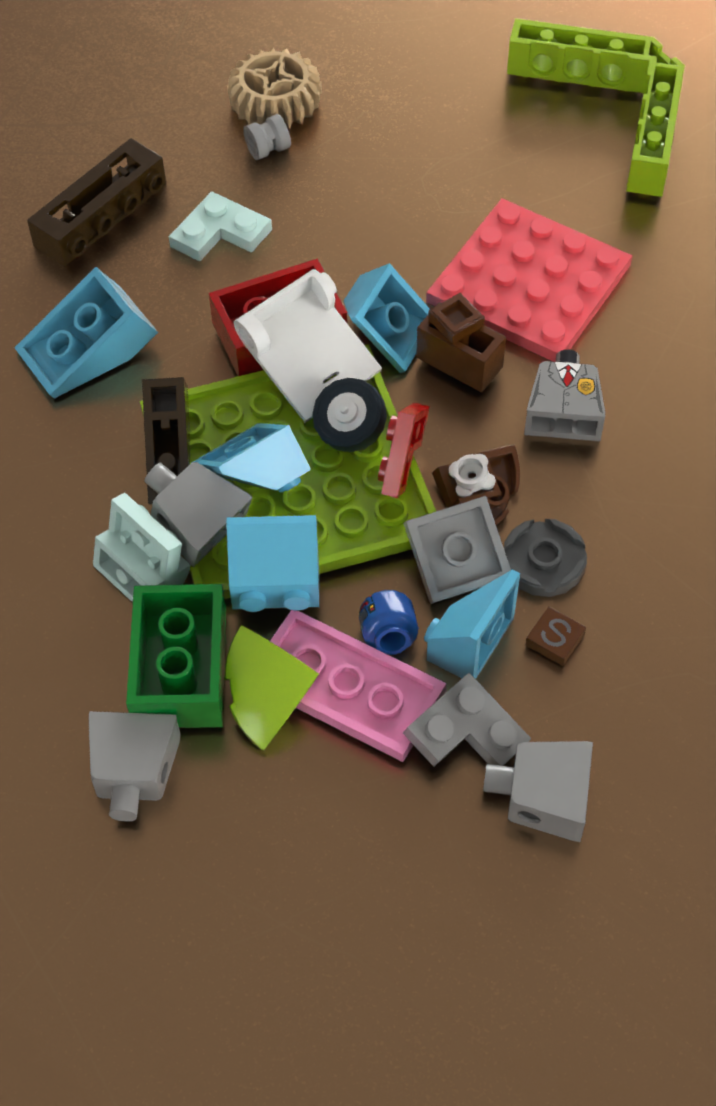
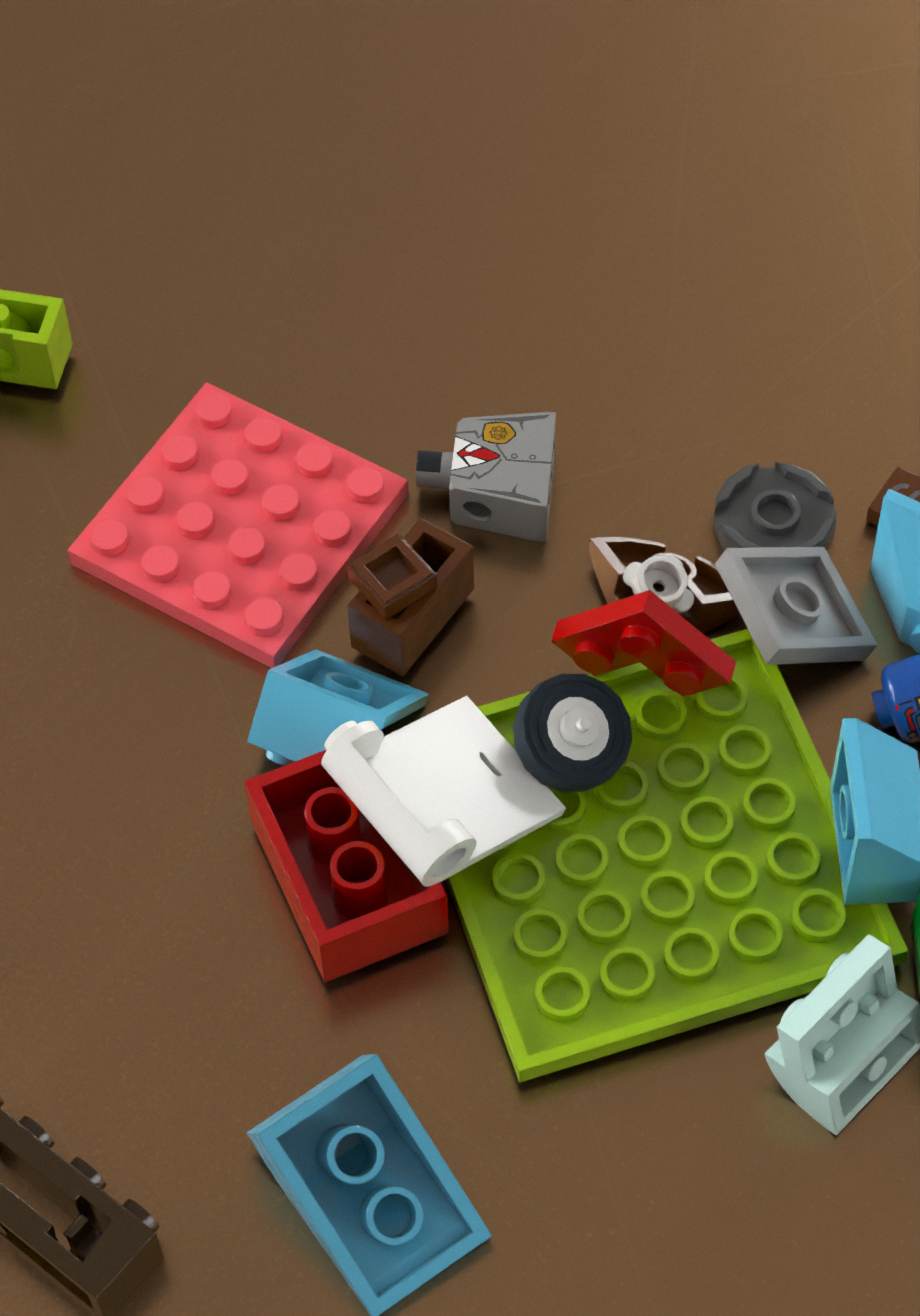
camera: 90 degrees left, 0 degrees up
dark brown slope [142,377,190,505] -> none
light grey torso [144,462,252,568] -> none
light aqua plate [169,191,272,261] -> none
medium azure slope [191,423,311,492] -> none

